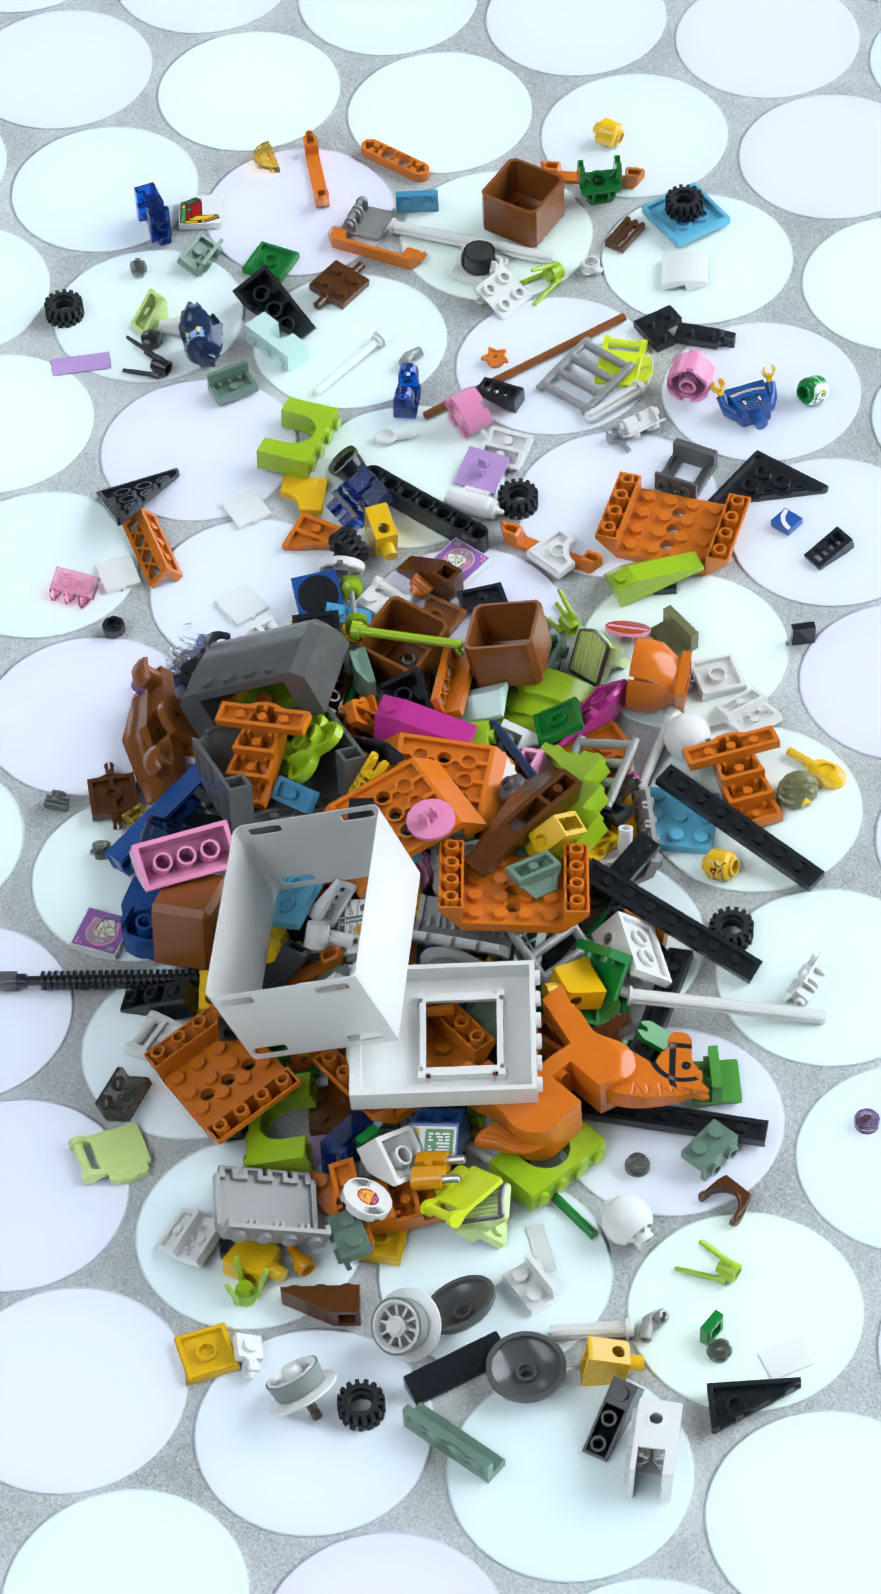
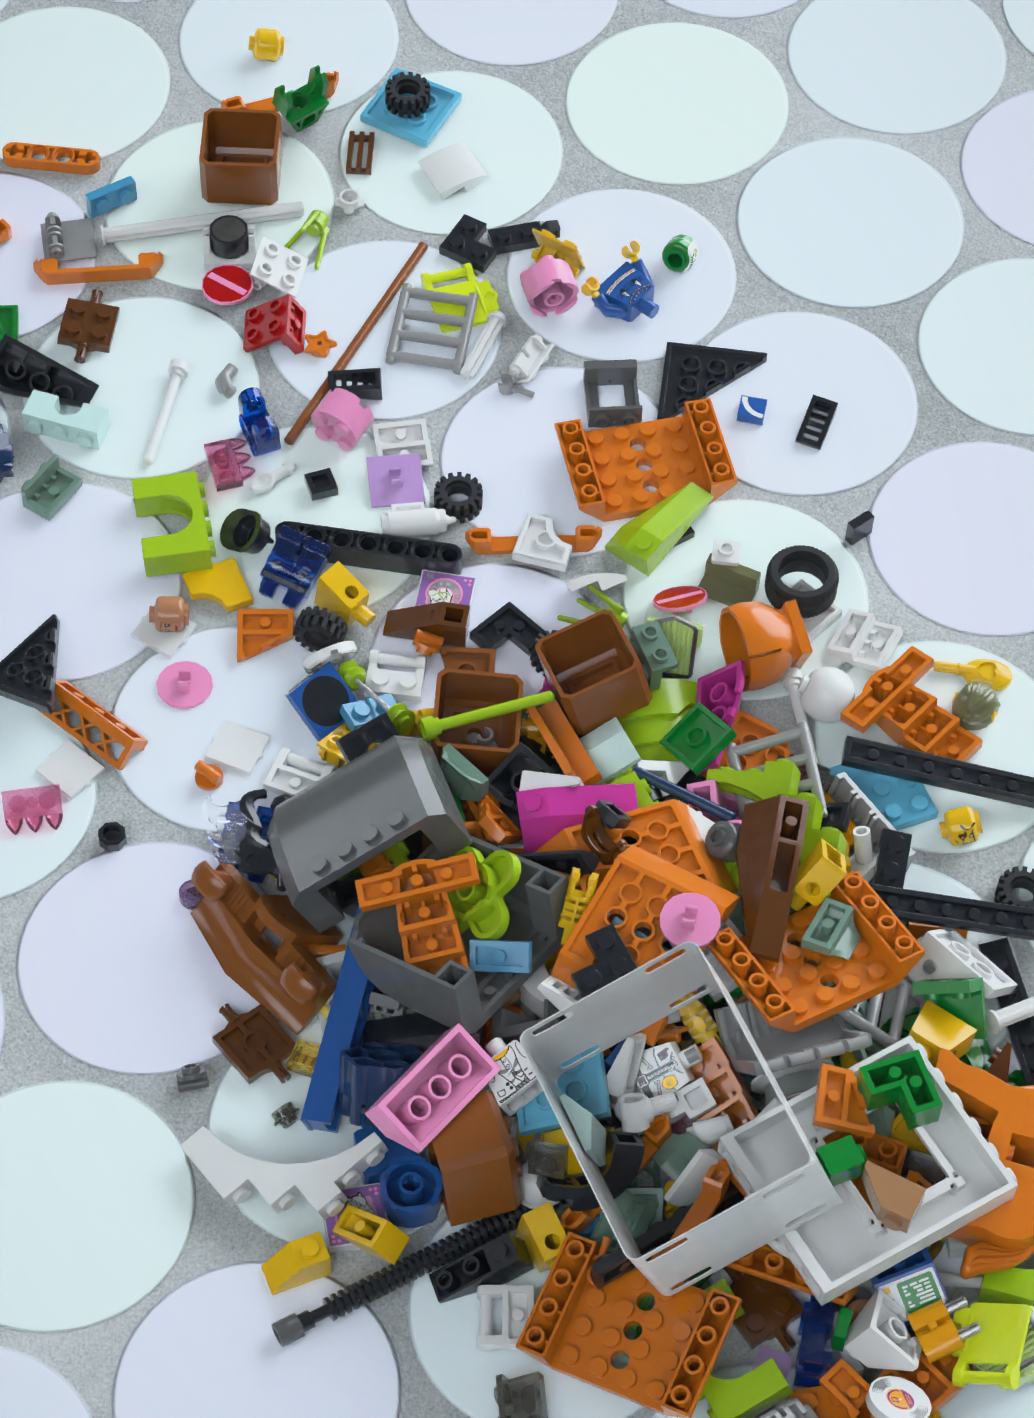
camera: 35 degrees left, 5 degrees up
none -> nougat head [149,596,189,632]
none -> bright pink piece [156,661,213,709]
none -> white arch [180,1126,388,1221]
none -> orange plate [194,760,224,791]
none -> red piece [201,264,253,305]
none -> clear pink plate [204,438,256,492]
none -> red bracket [243,294,307,355]
none -> yellow slope [261,1231,331,1296]
none -> black plate [304,468,338,501]
none -> yellow slope [332,1204,410,1265]
none -> white slope [519,770,584,791]
none -> yellow hinge [531,228,586,279]
none -> light aqua slope [559,1094,606,1167]
none -> white slope [565,572,628,591]
none -> reddish brown helmet [581,805,627,865]
none -> black plate [596,800,632,830]
none -> sand green bracket [630,621,678,691]
none -> white bracket [711,539,741,566]
none -> black tyre [764,545,839,618]
none -> orange wing [812,1063,875,1139]
none -> green brick [815,1135,867,1187]
none -> green brick [857,1049,943,1130]
none -> medium nougat slope [861,1160,926,1233]

